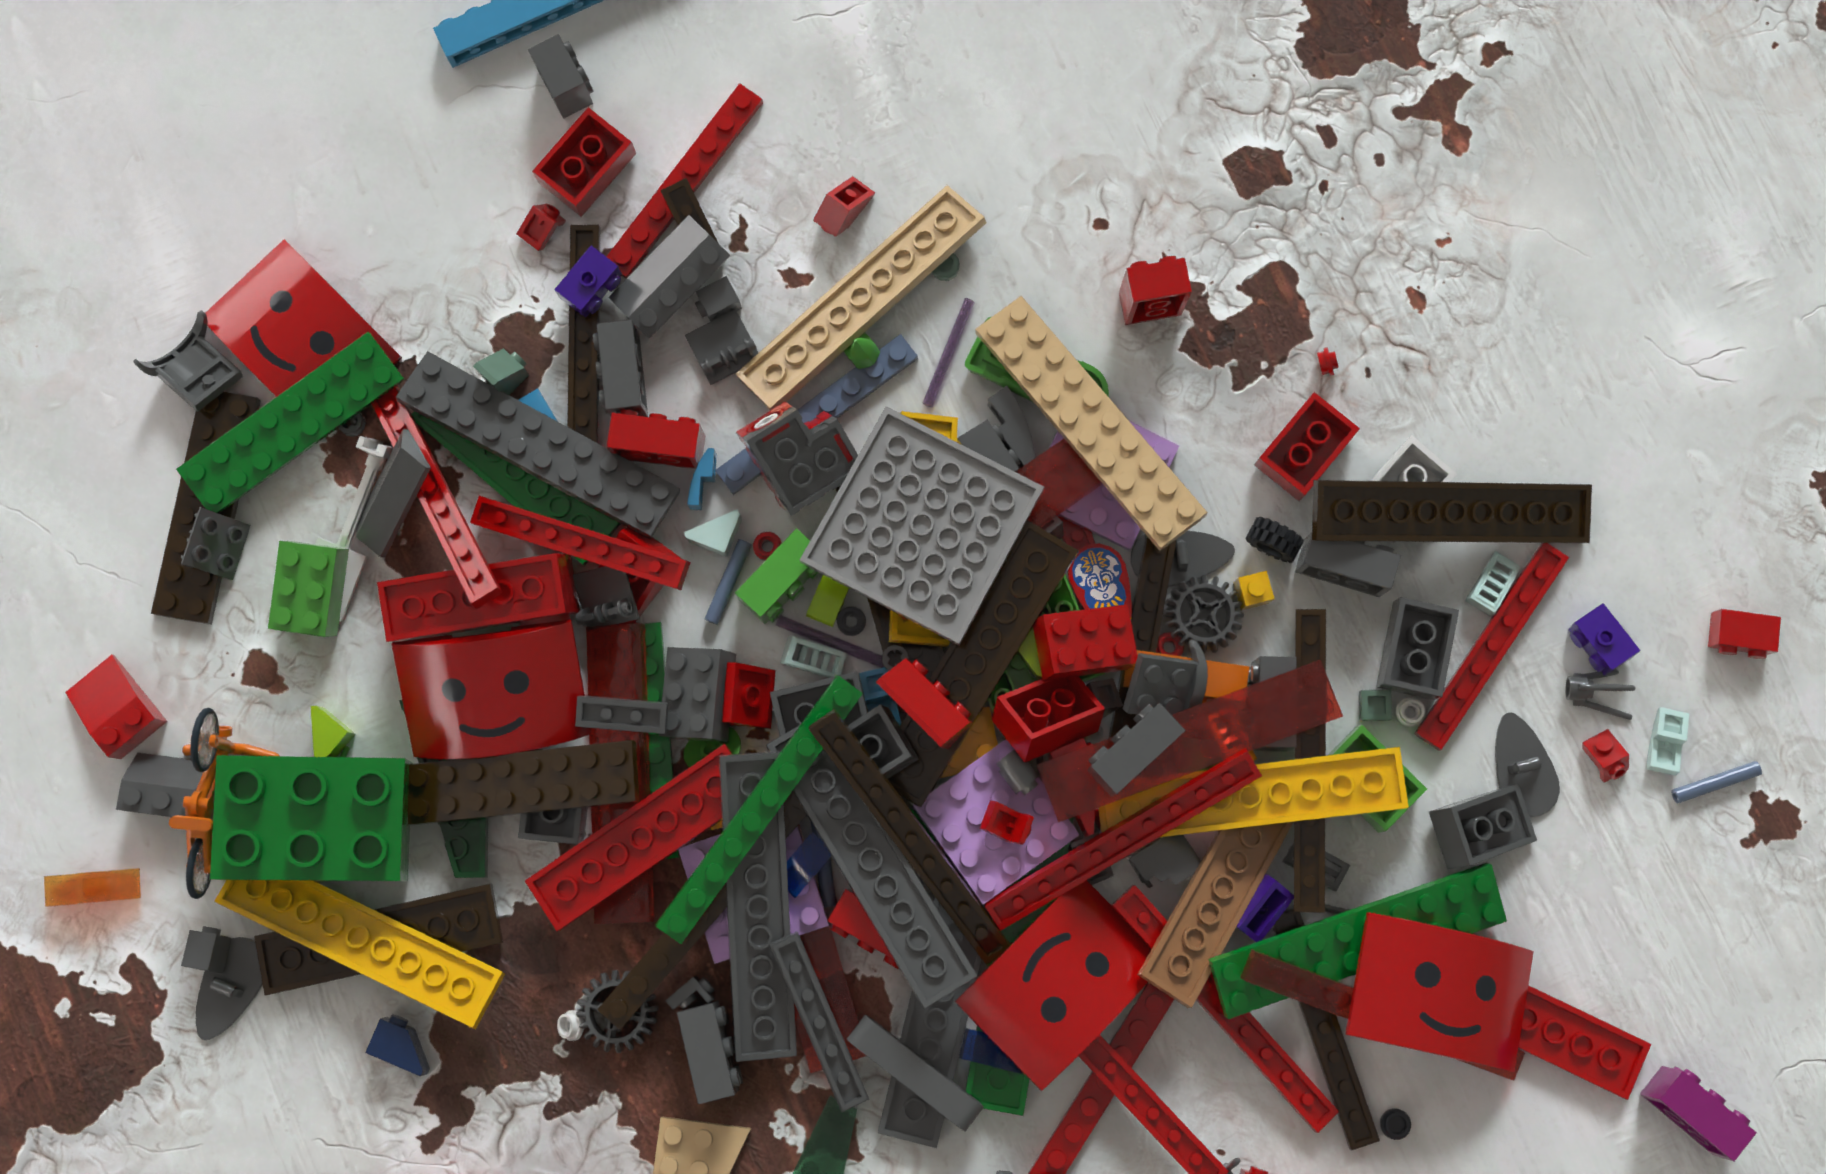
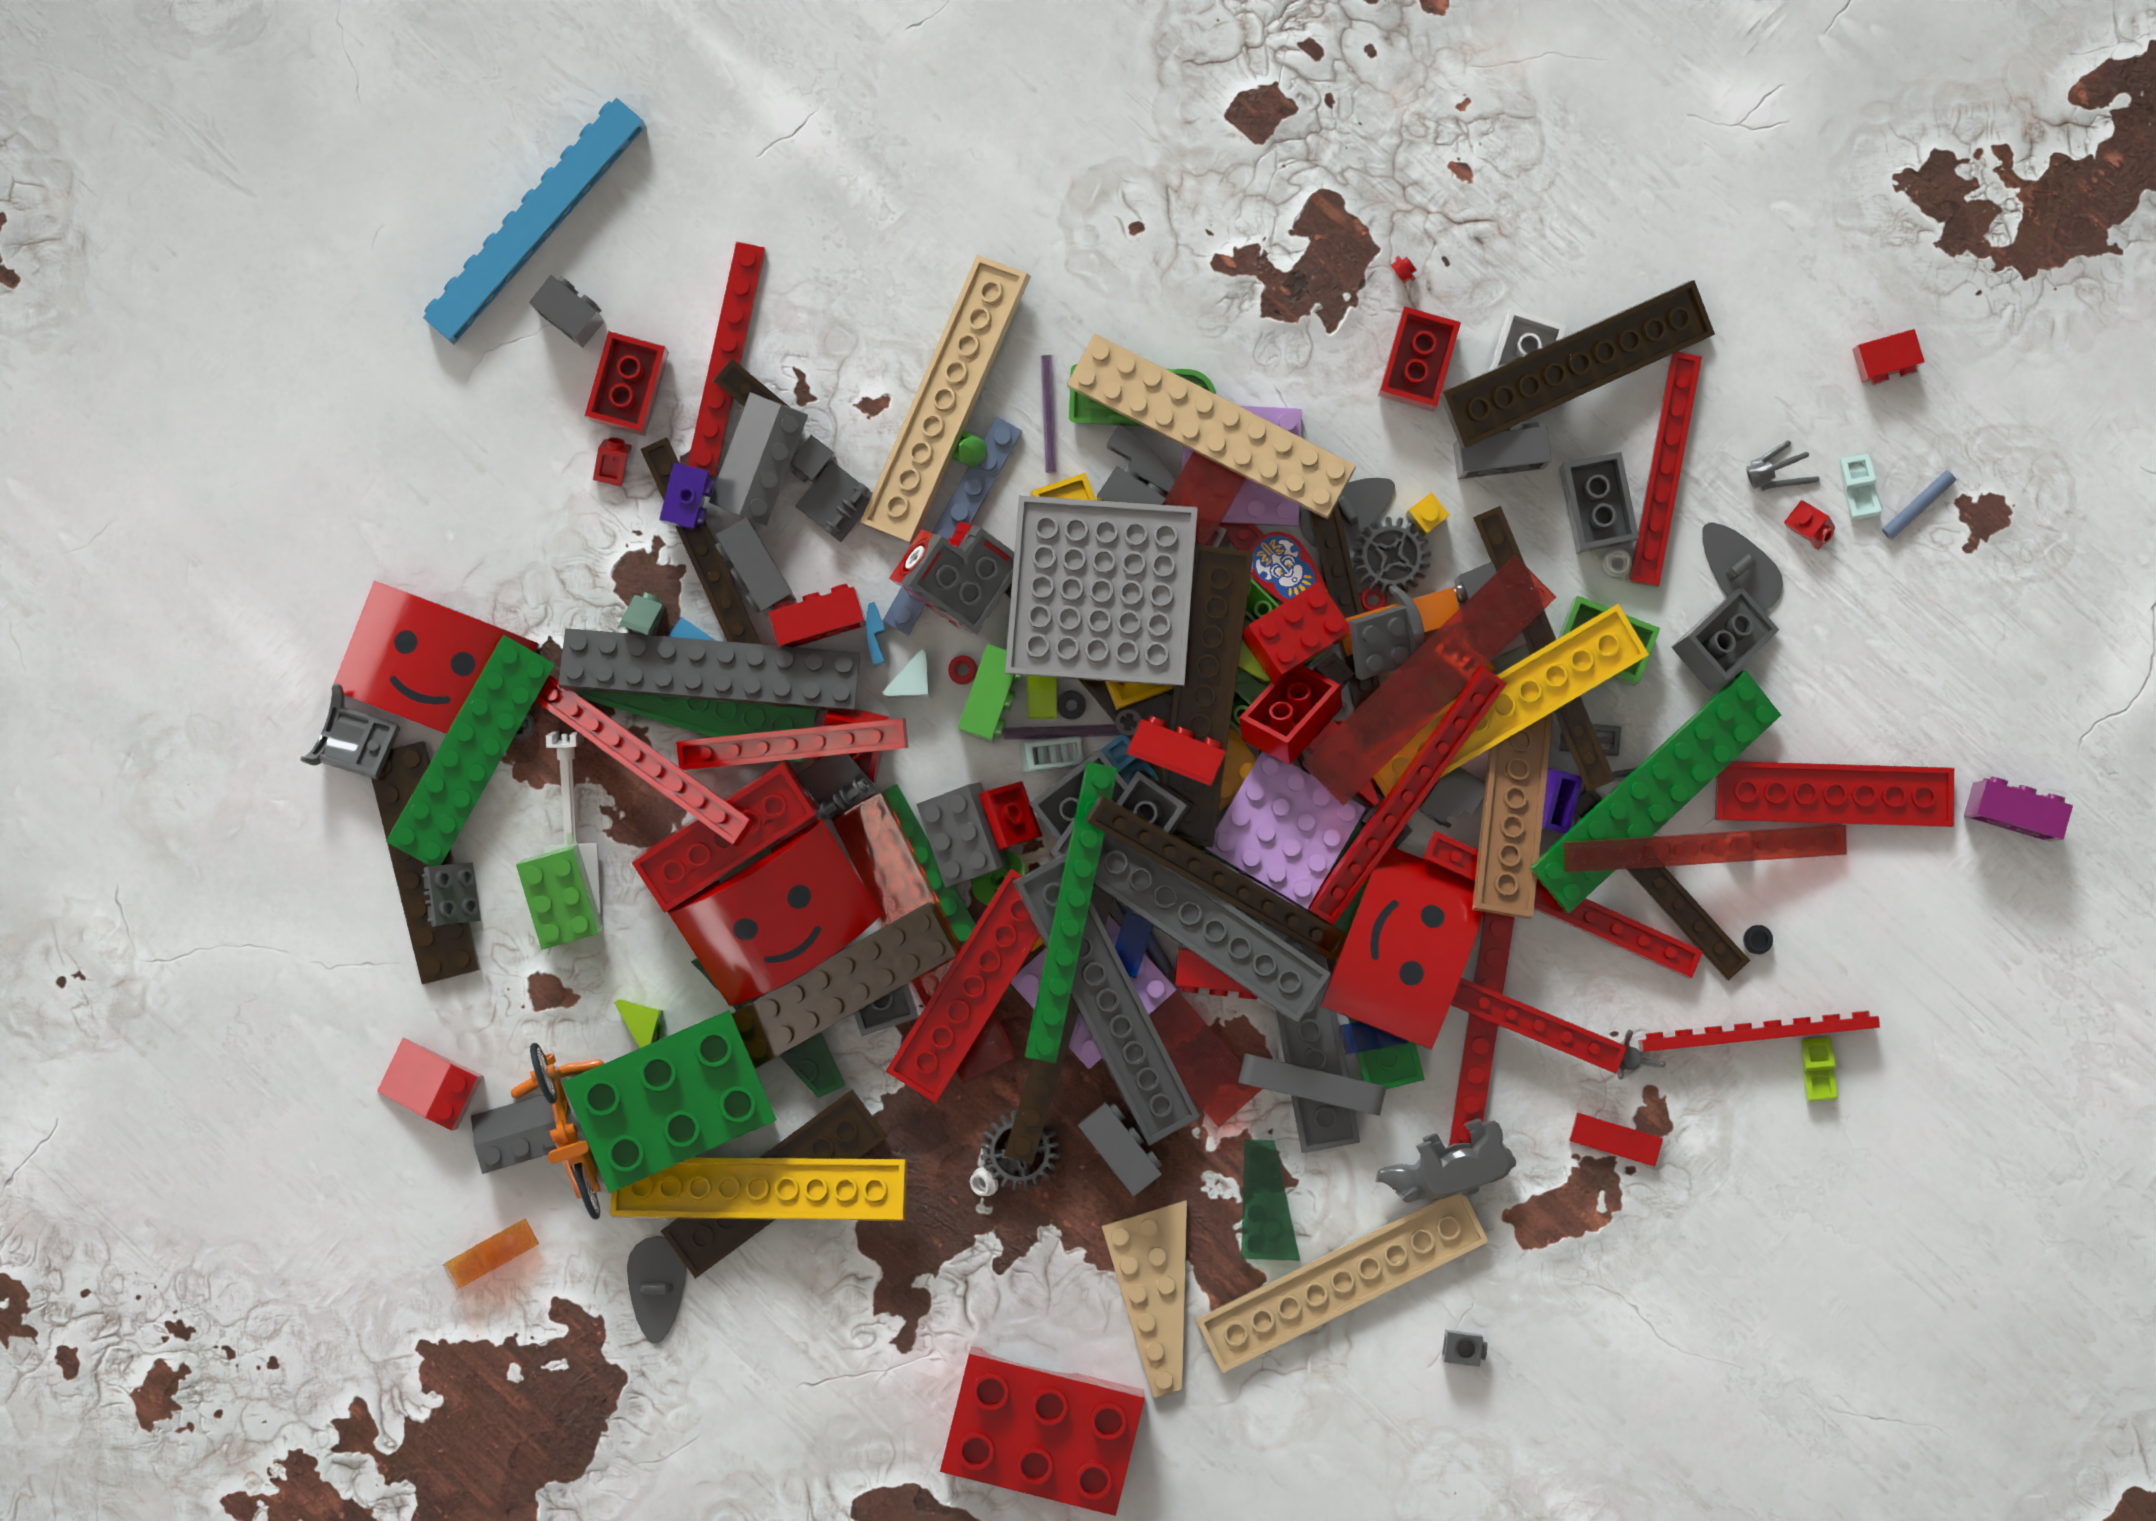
camera: 25 degrees left, 5 degrees up
dark grey brick [181,926,231,974] -> none
dark grey slope [356,429,431,557] -> none
dark blue slope [365,1014,430,1077] -> none
dark grey plate [575,695,669,734] -> none
dark grey bracket [665,975,715,1010] -> none
sand blue piece [704,539,752,625] -> none
dark grey tile [769,931,870,1112] -> none
red slope [813,176,875,237] -> none
sand green tile [932,253,960,281] -> none
red bracket [979,800,1034,845] -> none
dark grey brick [996,749,1039,795] -> none
dark grey brick [1087,703,1186,797] -> none
red brick [1119,256,1192,325] -> none
black tyre [1245,517,1304,563] -> none
red slope [1345,912,1534,1072] -> none
sand green tile [1359,690,1392,721] -> none
light aqua slope [1465,551,1521,616] -> none
dark purple brick [1568,603,1641,676] -> none

